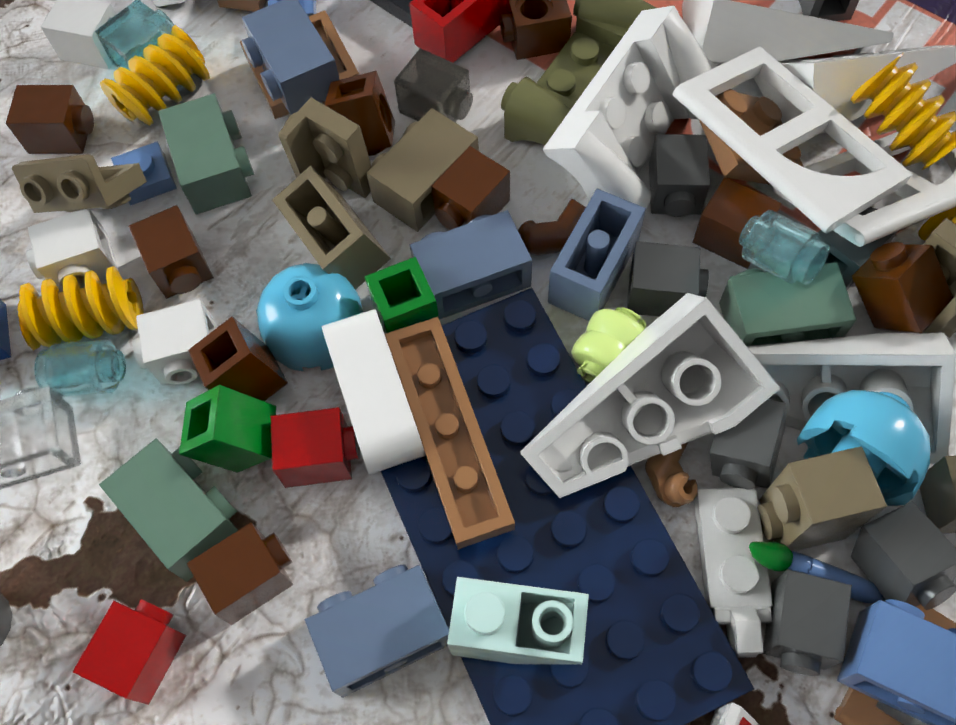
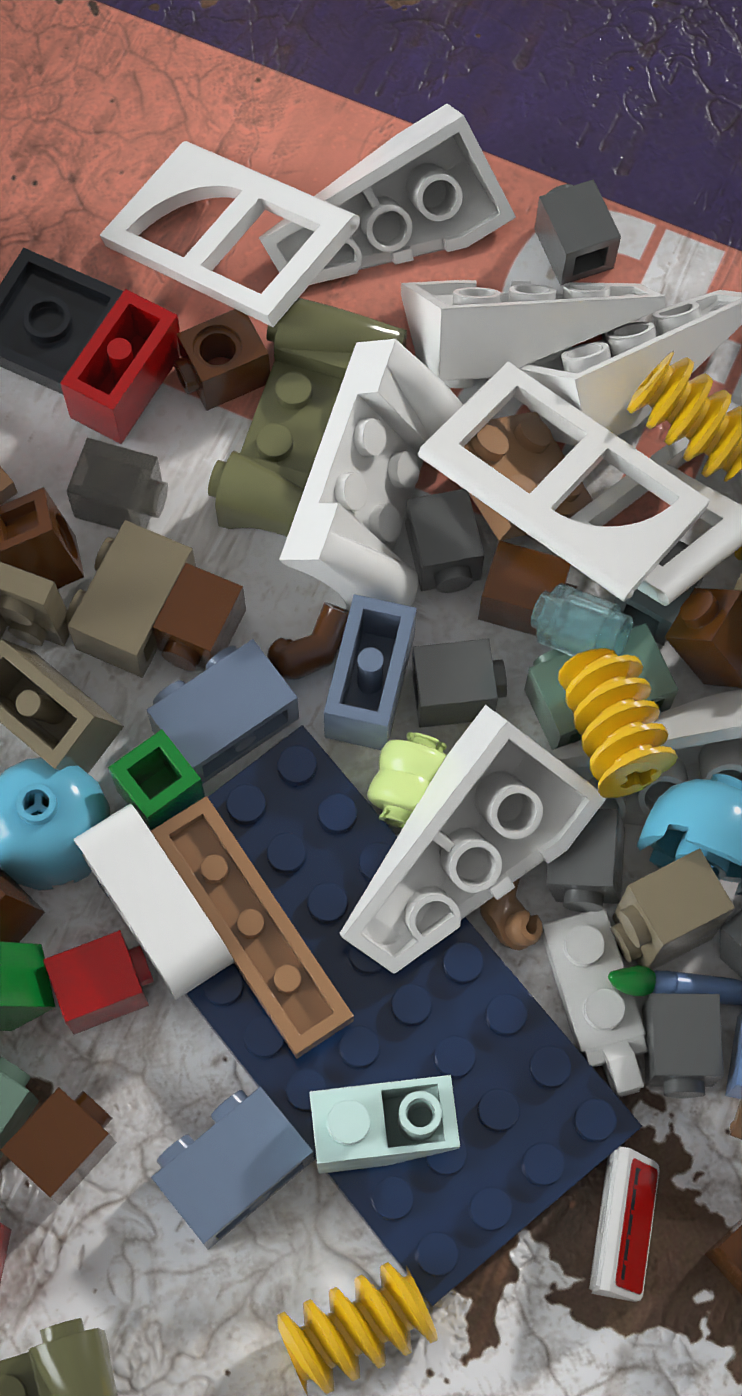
camera: 20 degrees left, 5 degrees up
none -> yellow piece [558,648,678,798]

